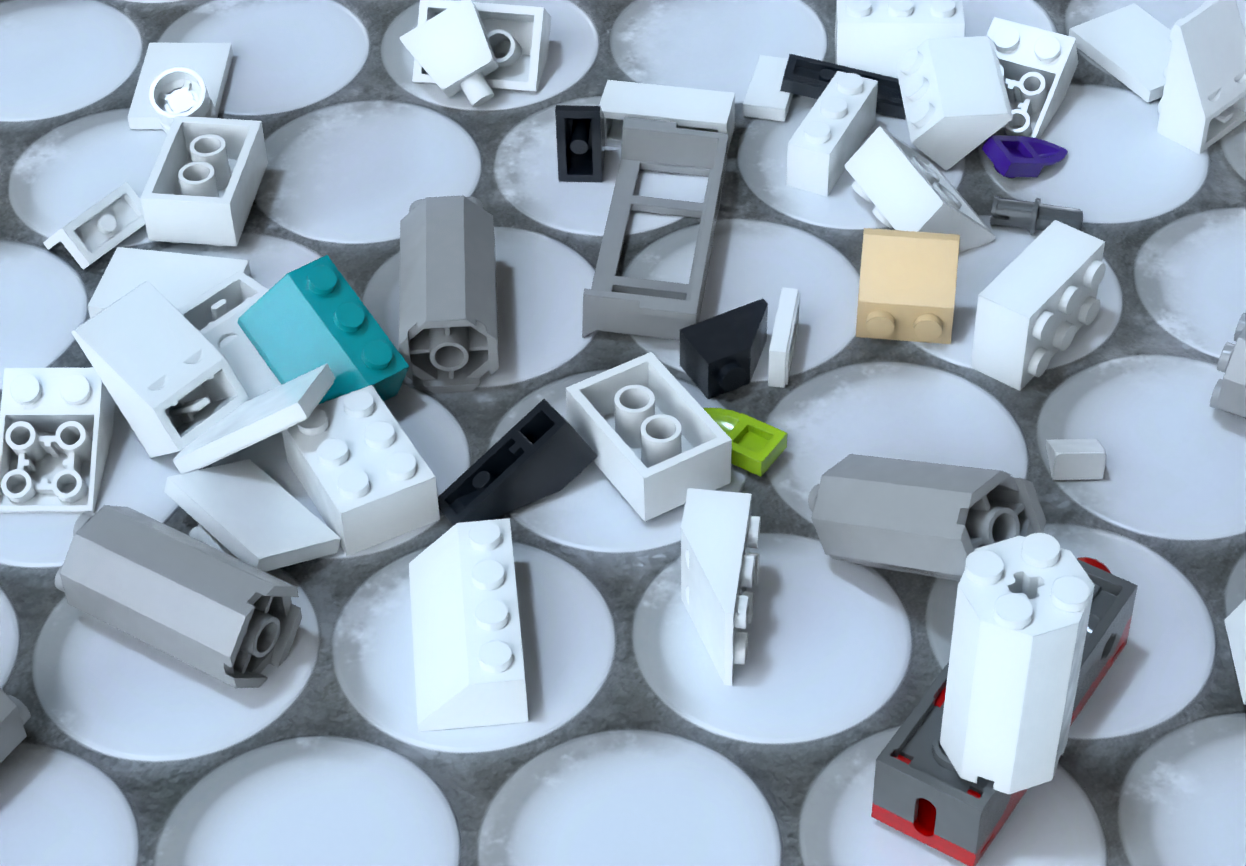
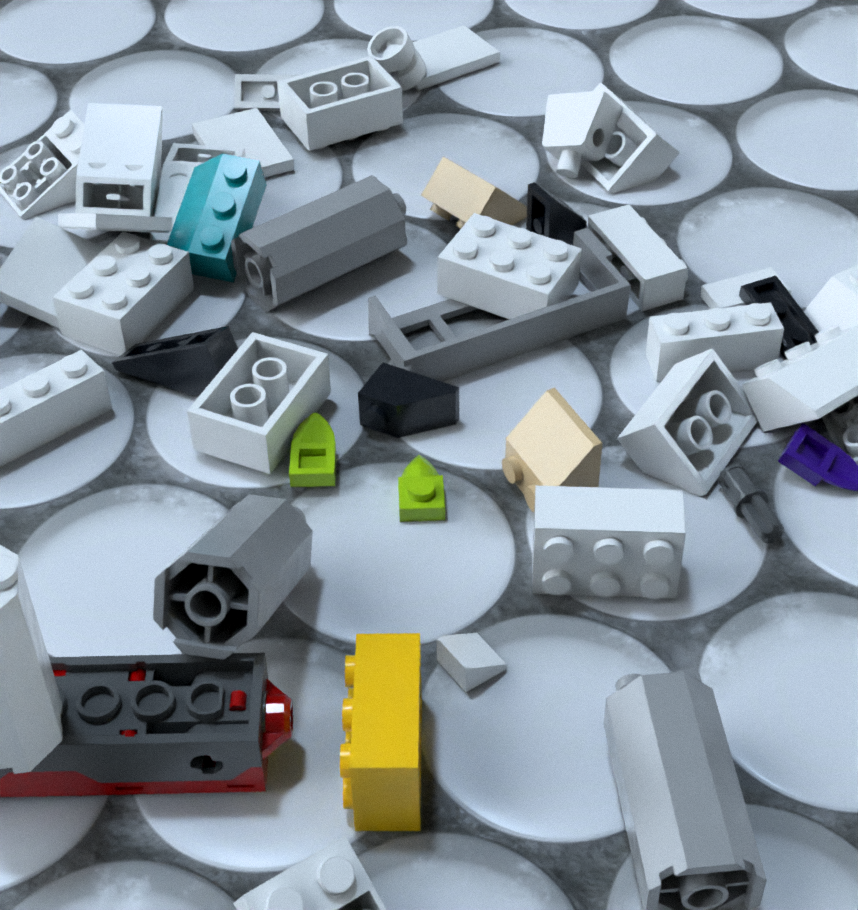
camera: 55 degrees right, 0 degrees up
white slope [681,488,761,686] -> none
white tile [768,287,800,388] -> none
none -> yellow brick [340,633,422,831]
none -> lime plate [398,455,445,522]
none -> tan slope [421,156,527,228]
none -> white brick [437,213,582,319]

